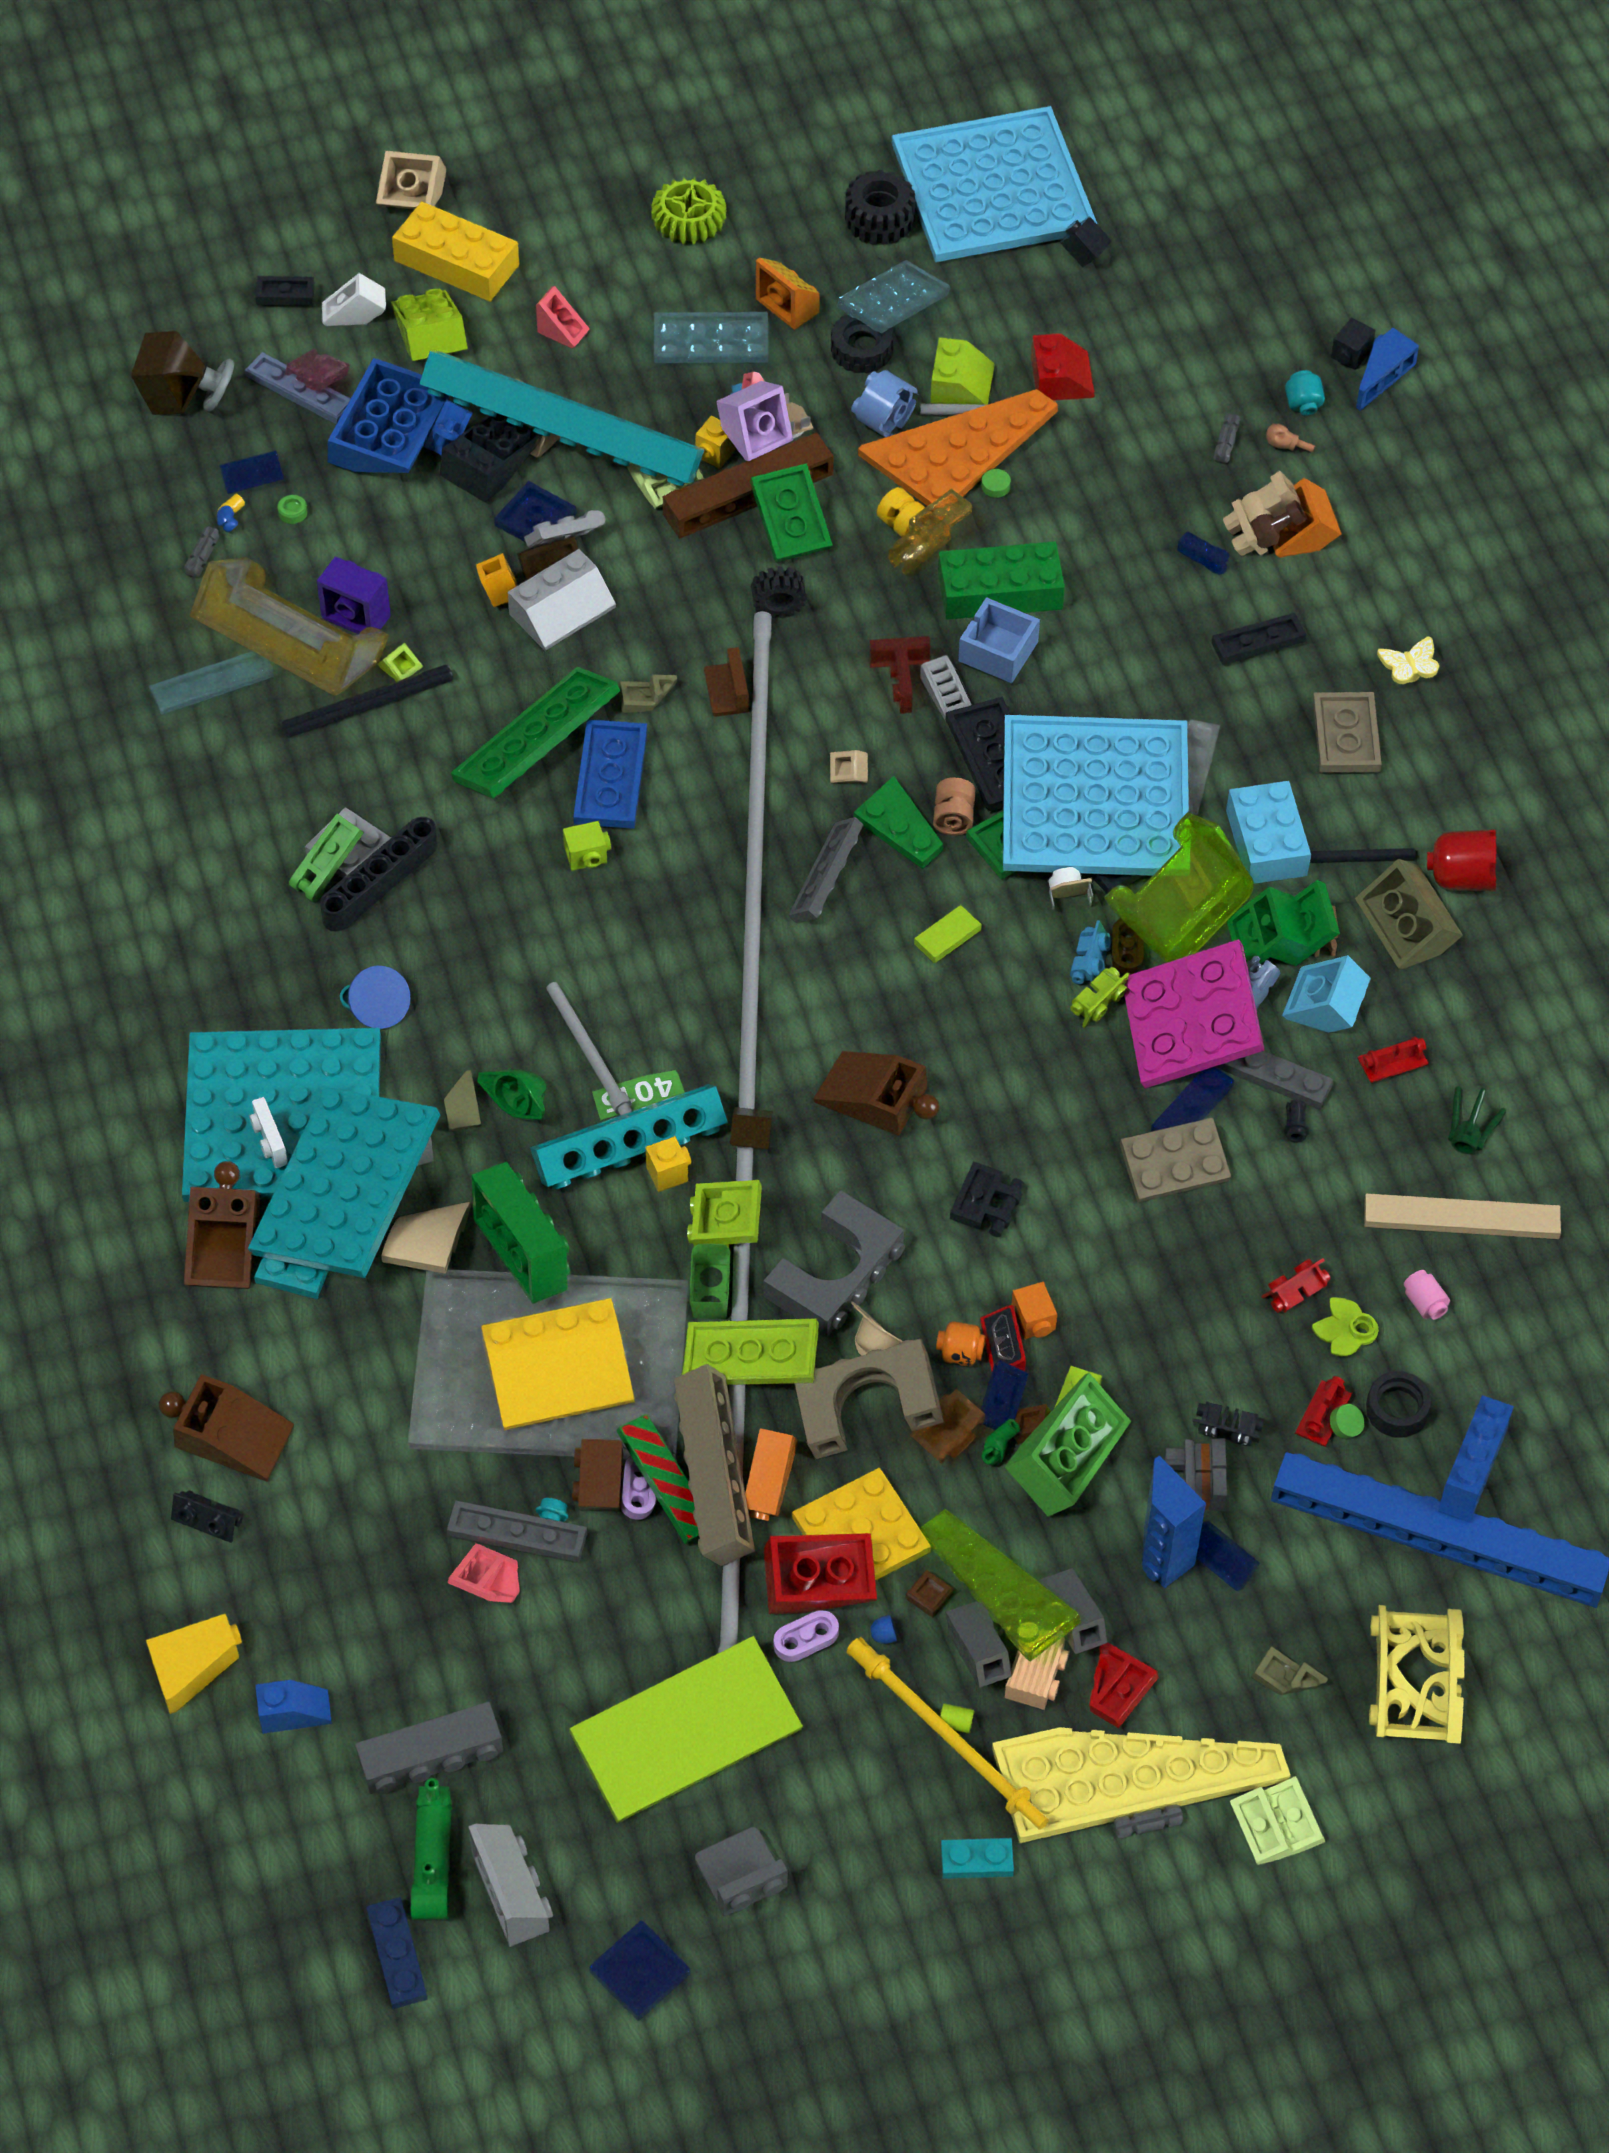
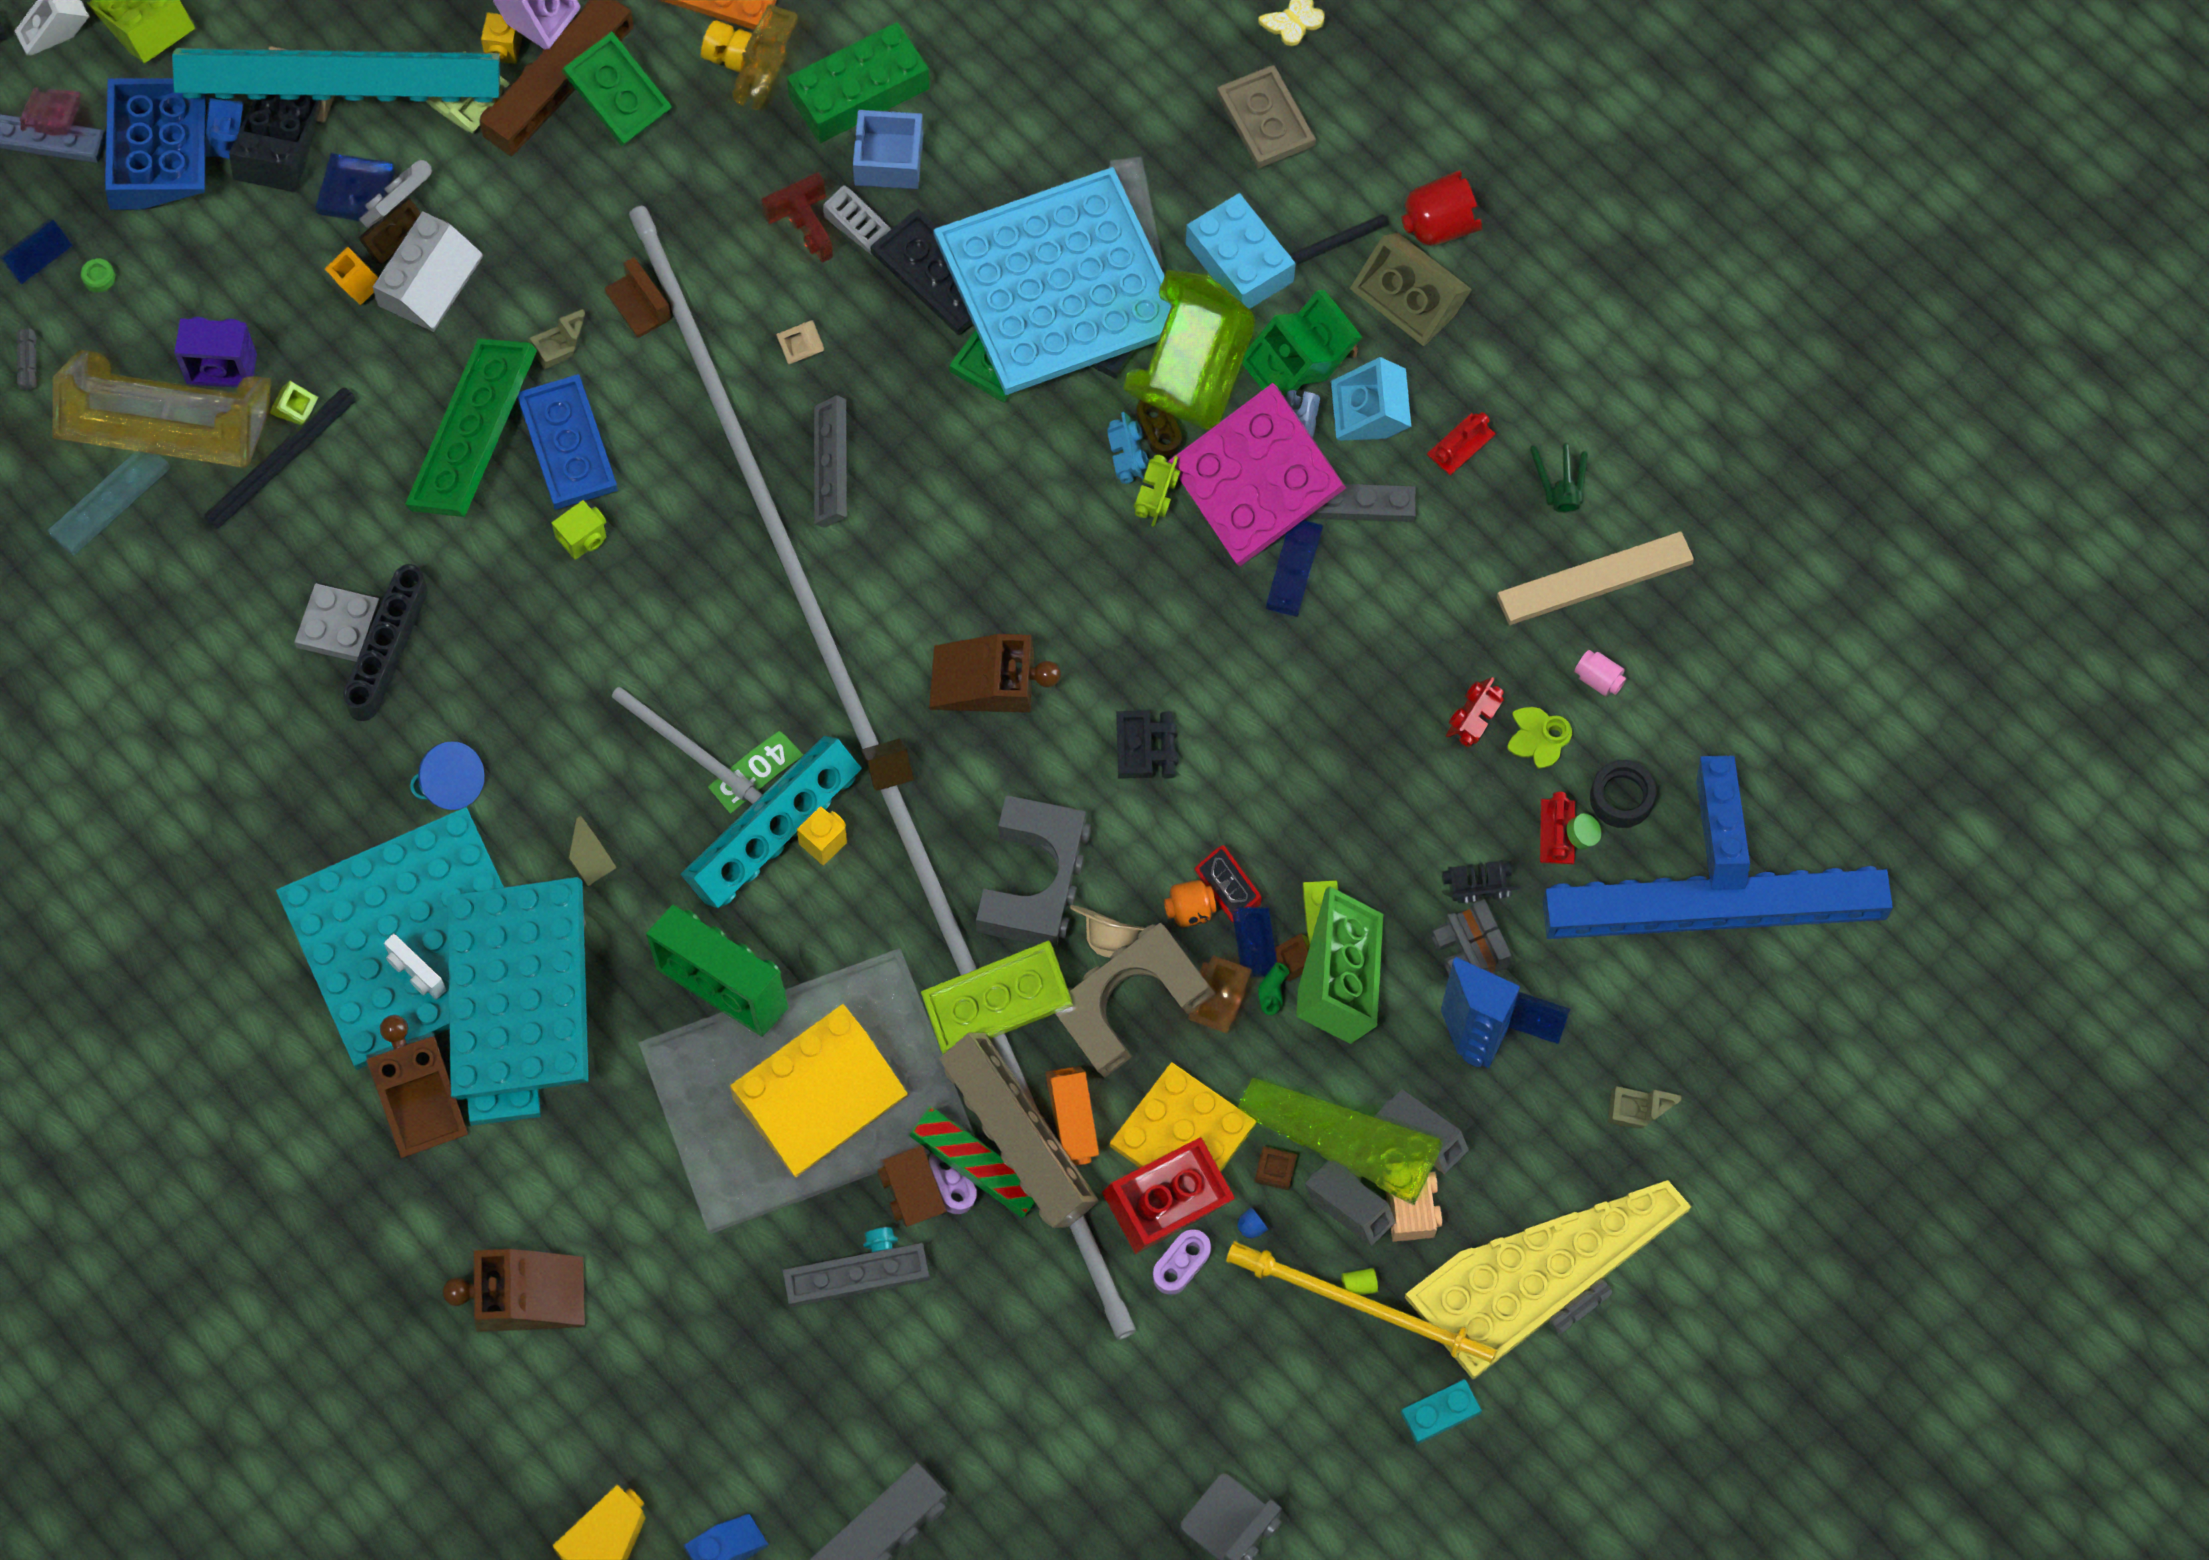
camera: 25 degrees left, 10 degrees up
black hinge [171,1490,244,1543] -> none
blue arm [217,494,245,532] -> none
bright green plate [289,814,364,903] -> none
tan slope [381,1202,471,1274] -> none
coral slope [448,1543,520,1603] -> none
green hat [477,1068,546,1120] -> none
lime tile [569,1636,803,1824] -> none
lime plate [687,1180,762,1248] -> none
bright green piece [690,1244,730,1319] -> none
black tyre [751,566,806,619] -> none
green wing [853,776,943,869] -> none
lime tile [914,905,982,964] -> none
nougat wheel [933,778,976,836] -> none
orange brick [1011,1281,1057,1339] -> none
piece [1048,867,1093,910] -> none
red wing [1089,1642,1158,1728] -> none
dark tan plate [1119,1118,1231,1203] -> none
black plate [1211,613,1306,665] -> none
yellowish green slope [1230,1776,1326,1865] -> none
black pin [1283,1100,1309,1143] -> none
light yellow fence [1369,1605,1464,1744] -> none

